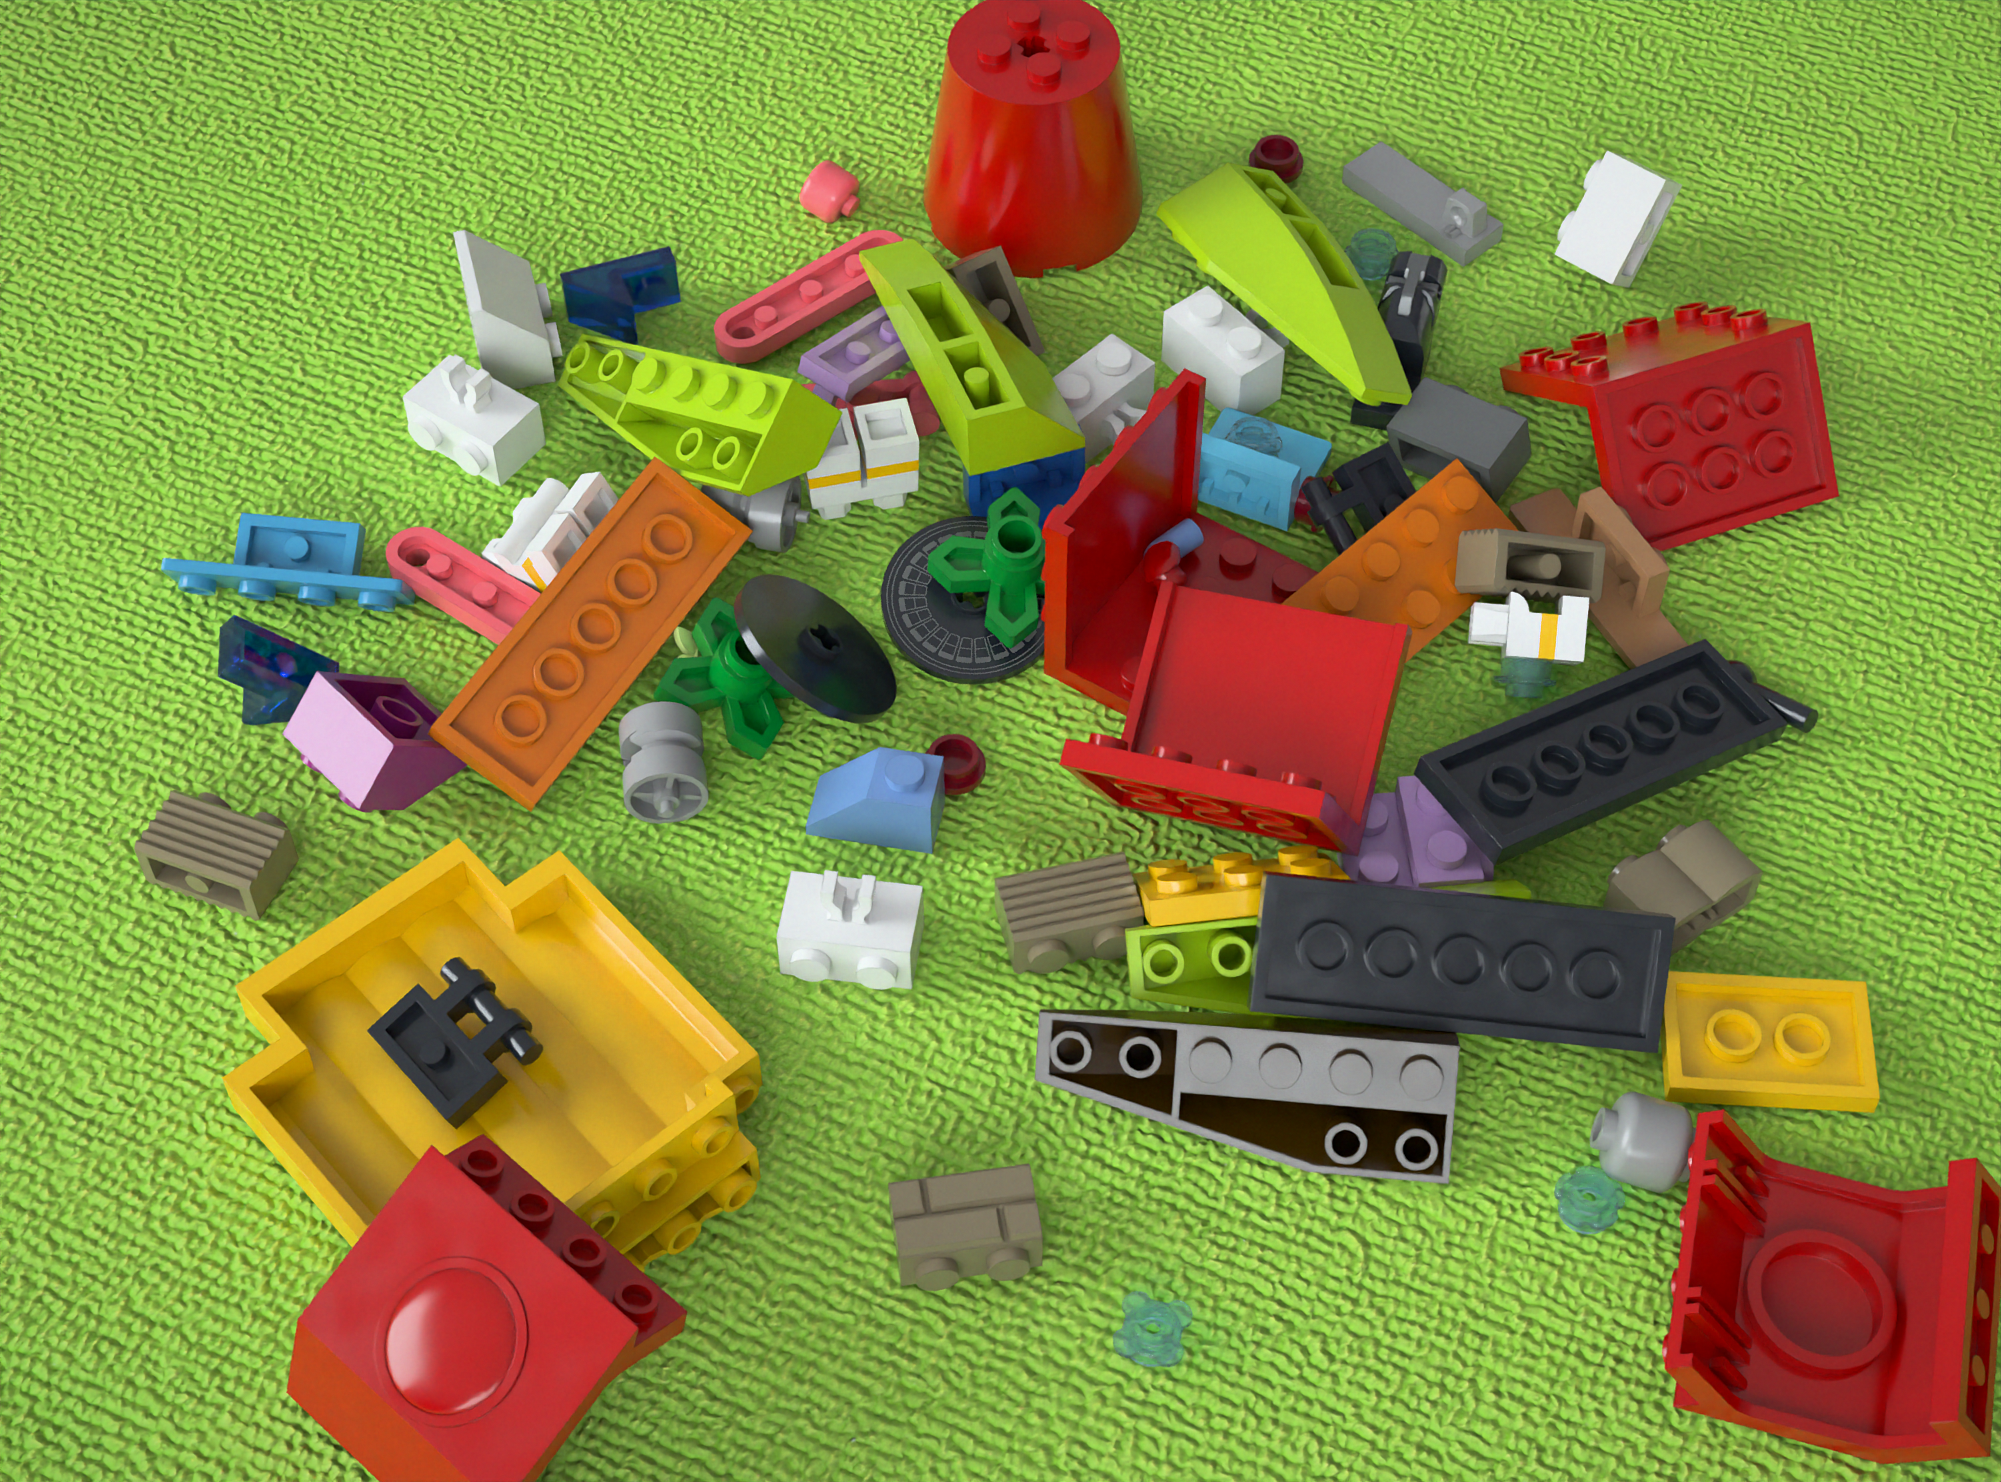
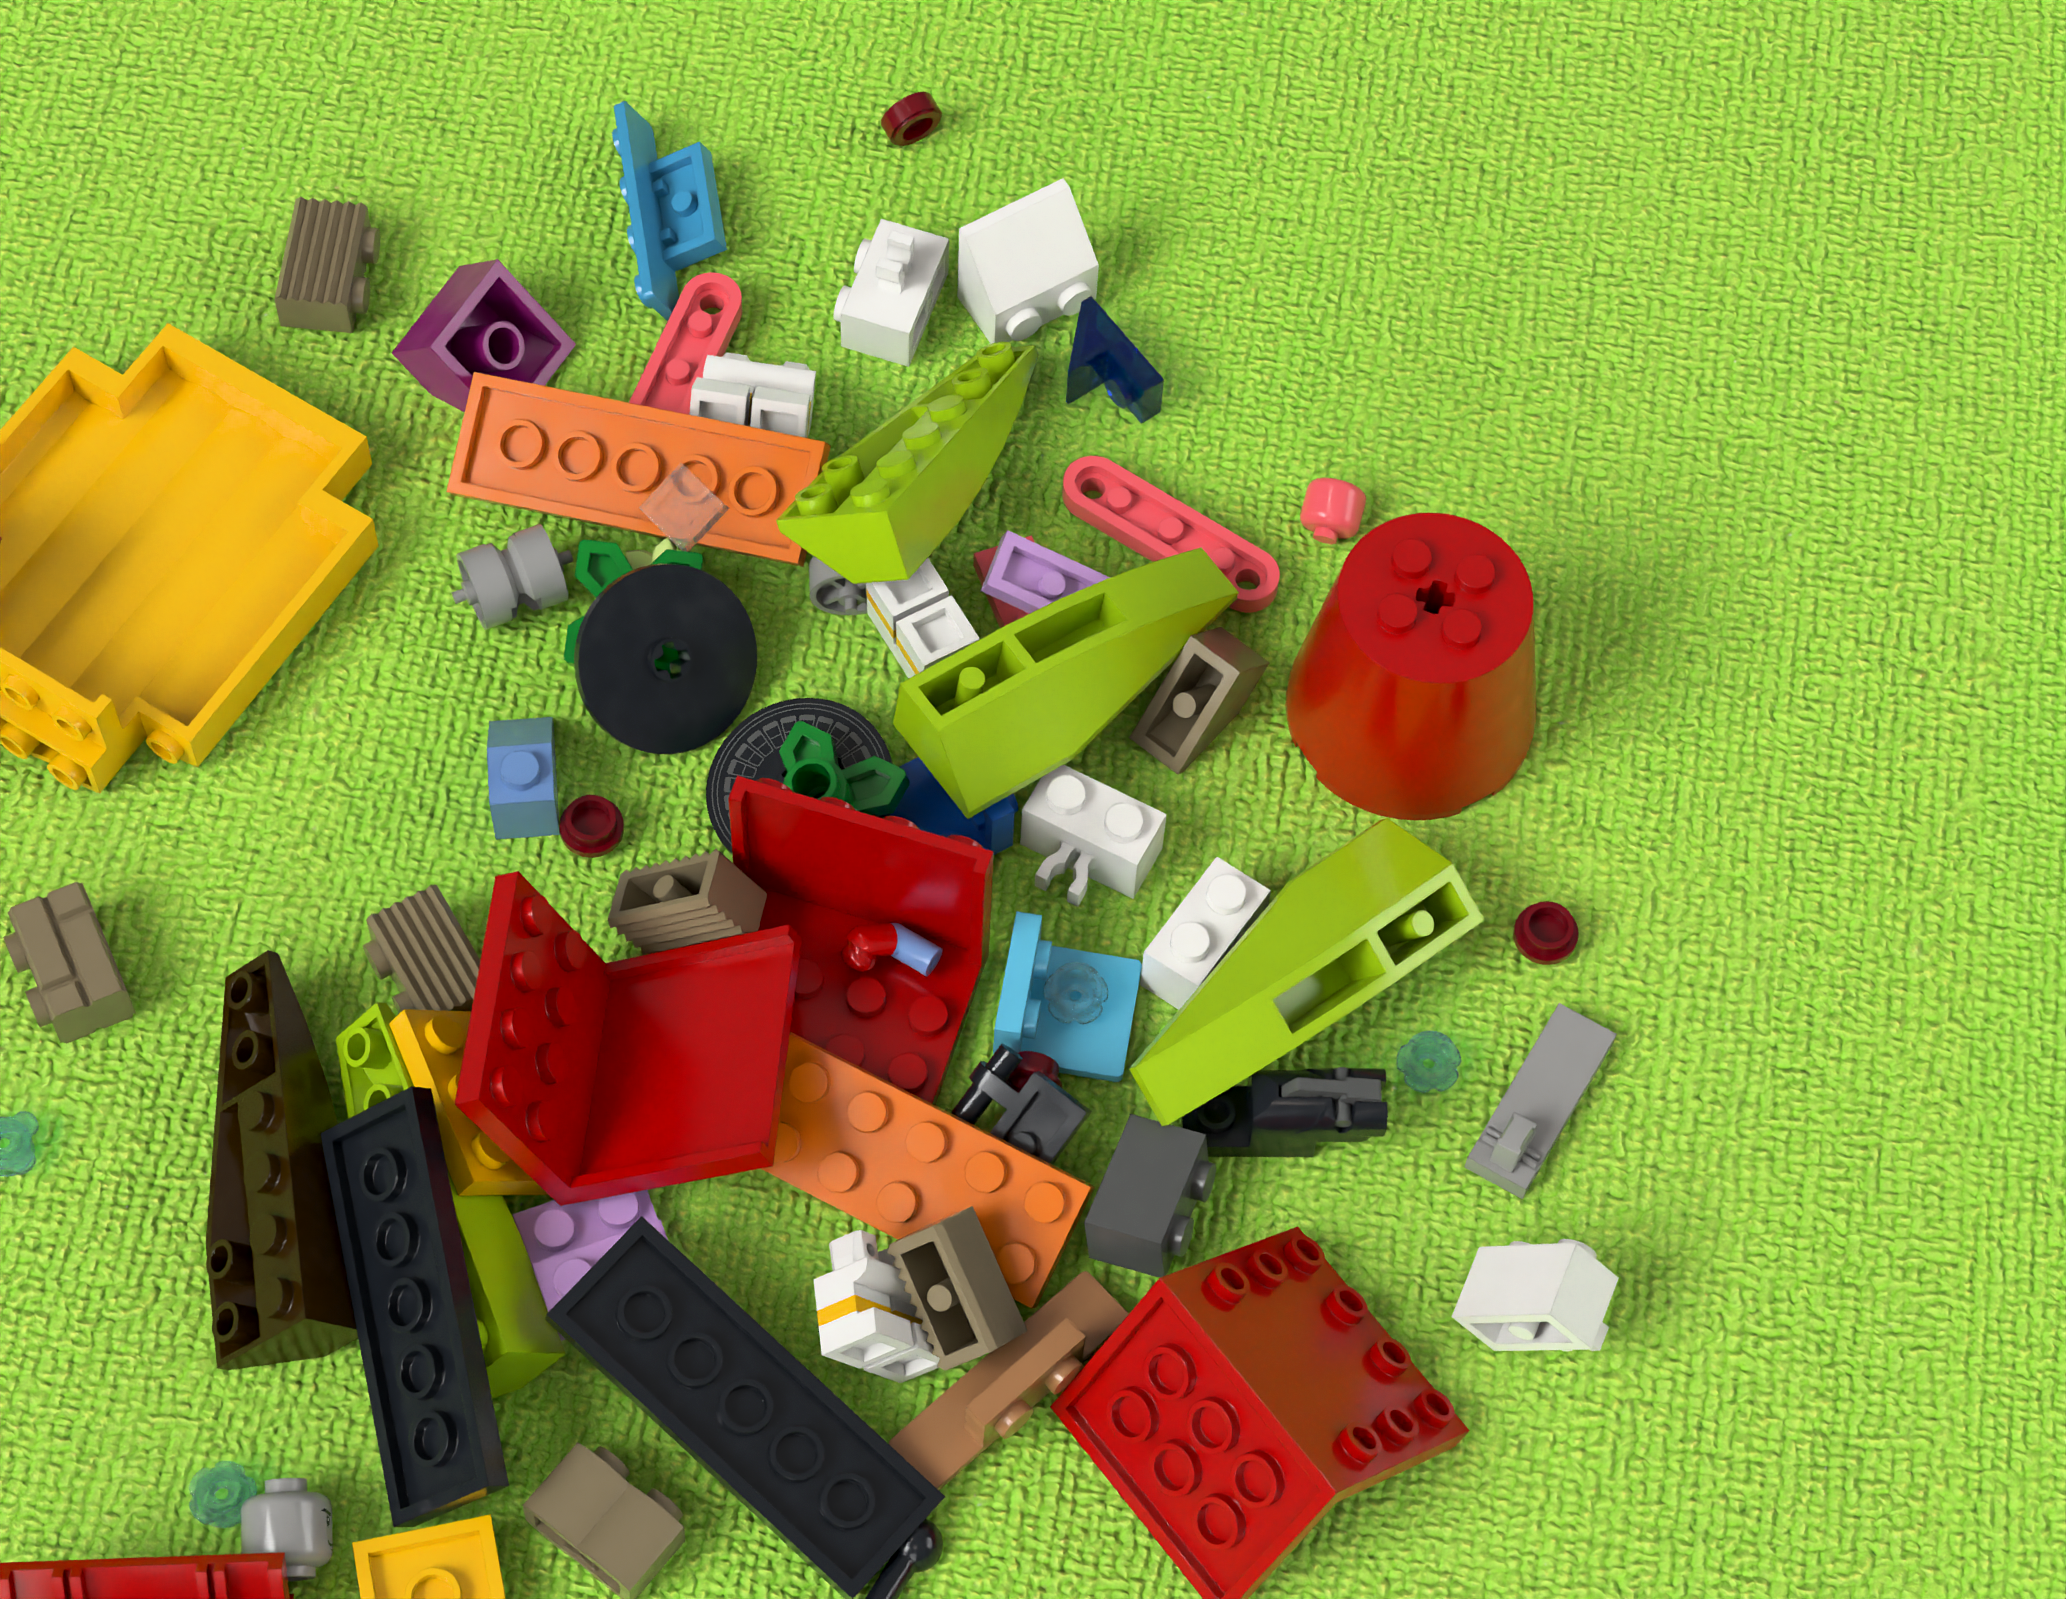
camera: 70 degrees right, 10 degrees up
slope [218,615,340,725] -> none
black plate [367,957,543,1129] -> none
white brick [776,870,924,990] -> none
none -> dark tan brick [608,849,767,955]
none -> clear tile [639,463,729,552]
none -> dark red tile [881,92,942,146]

